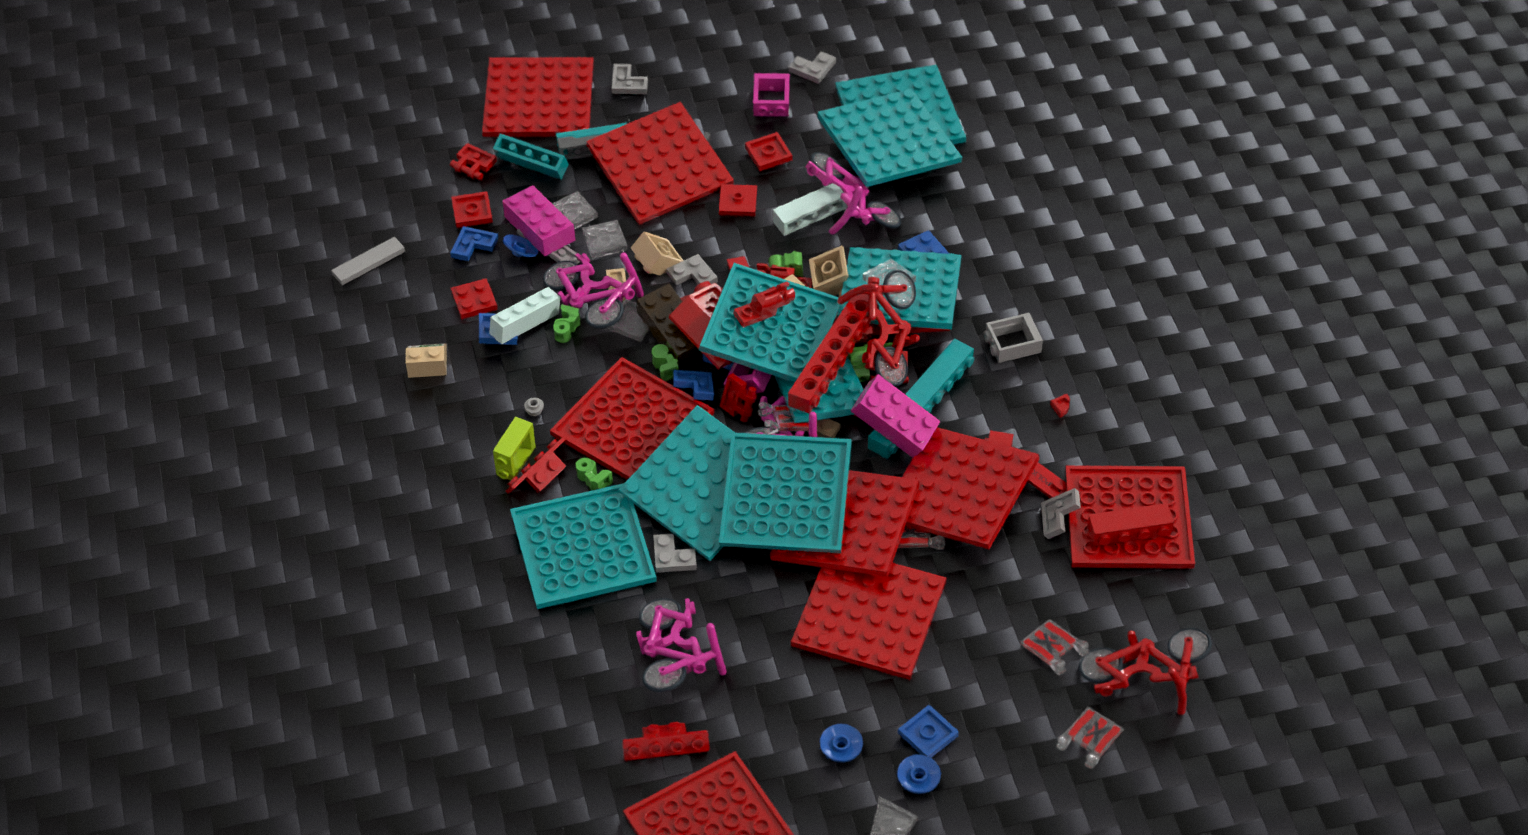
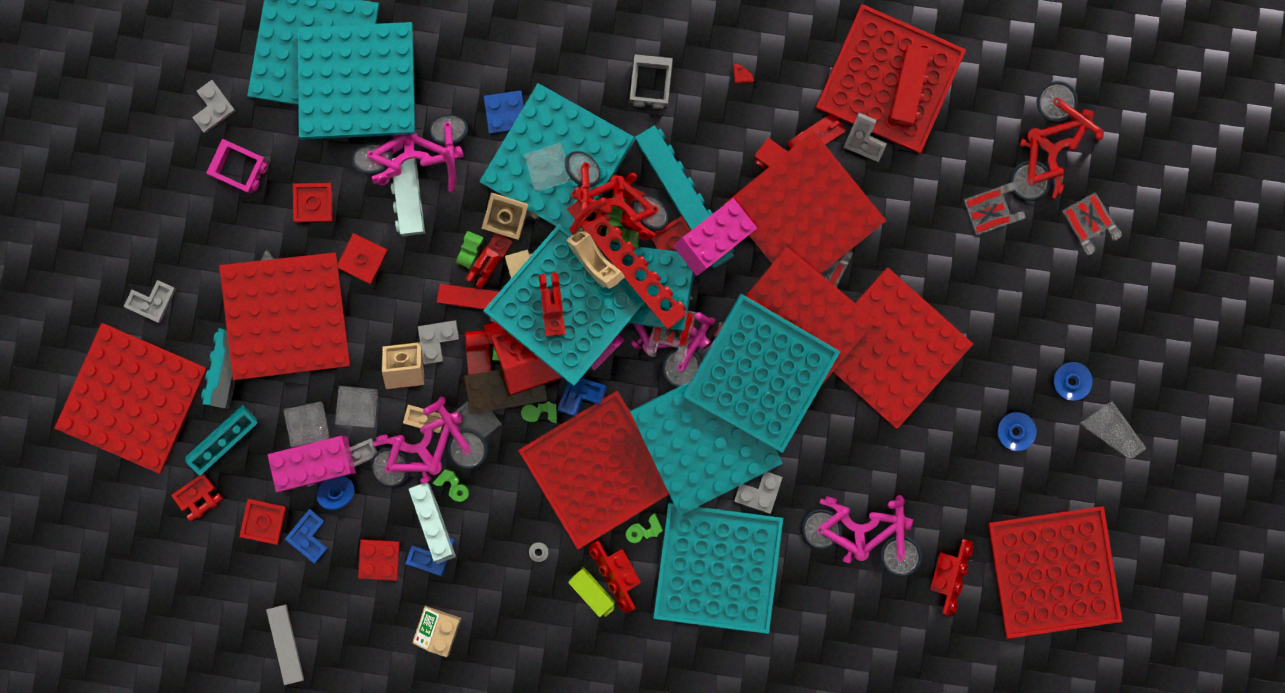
camera: 65 degrees left, 35 degrees up
red plate [720,373,757,422] -> none
blue plate [898,705,959,758] -> none
none -> tan arch [566,229,625,289]

